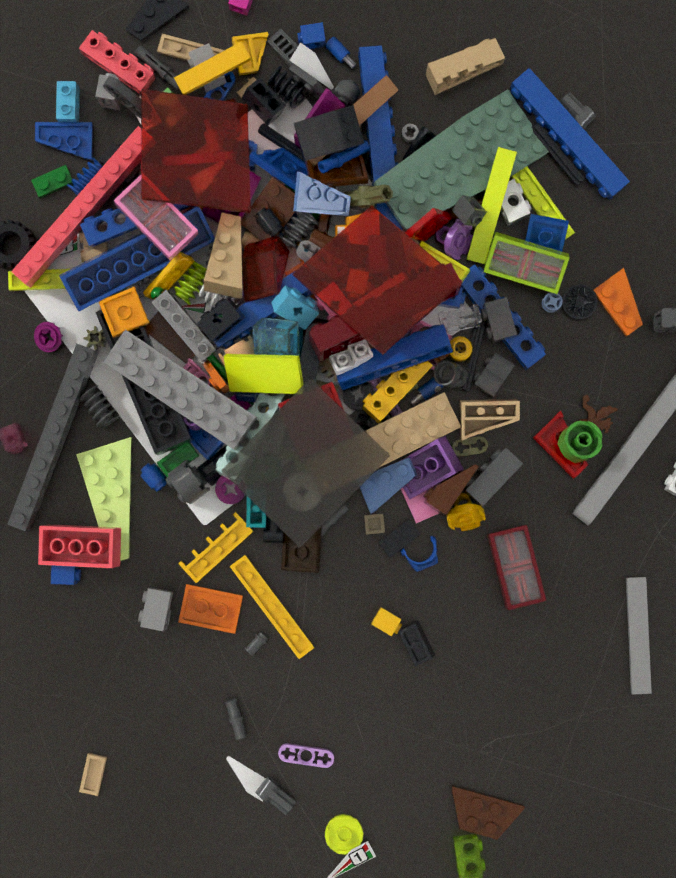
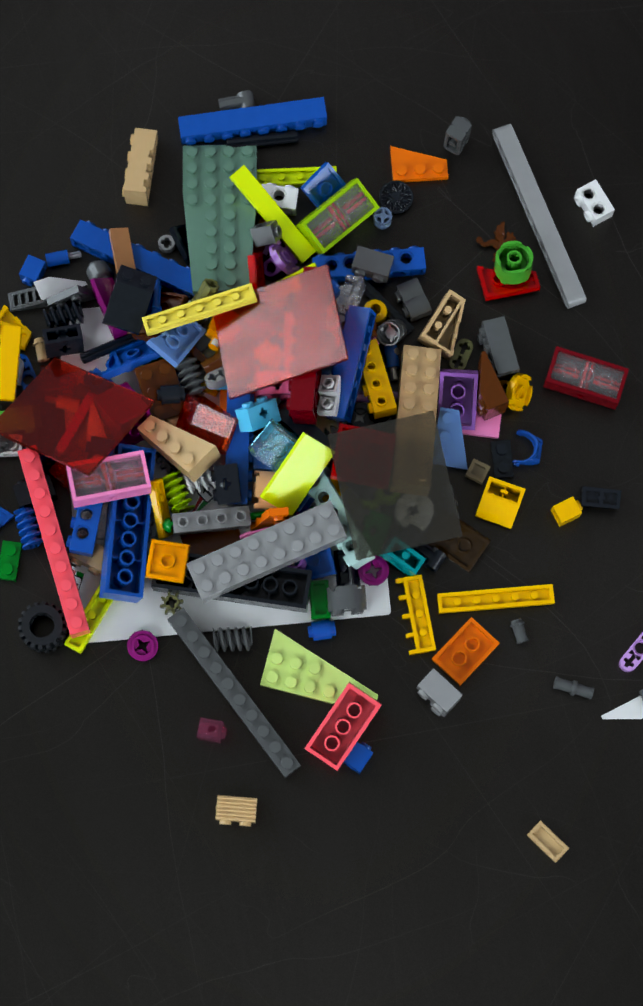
camera: 65 degrees left, 10 degrees down
none -> light yellow tile [142,283,258,336]
none -> yellow slope [475,476,526,529]

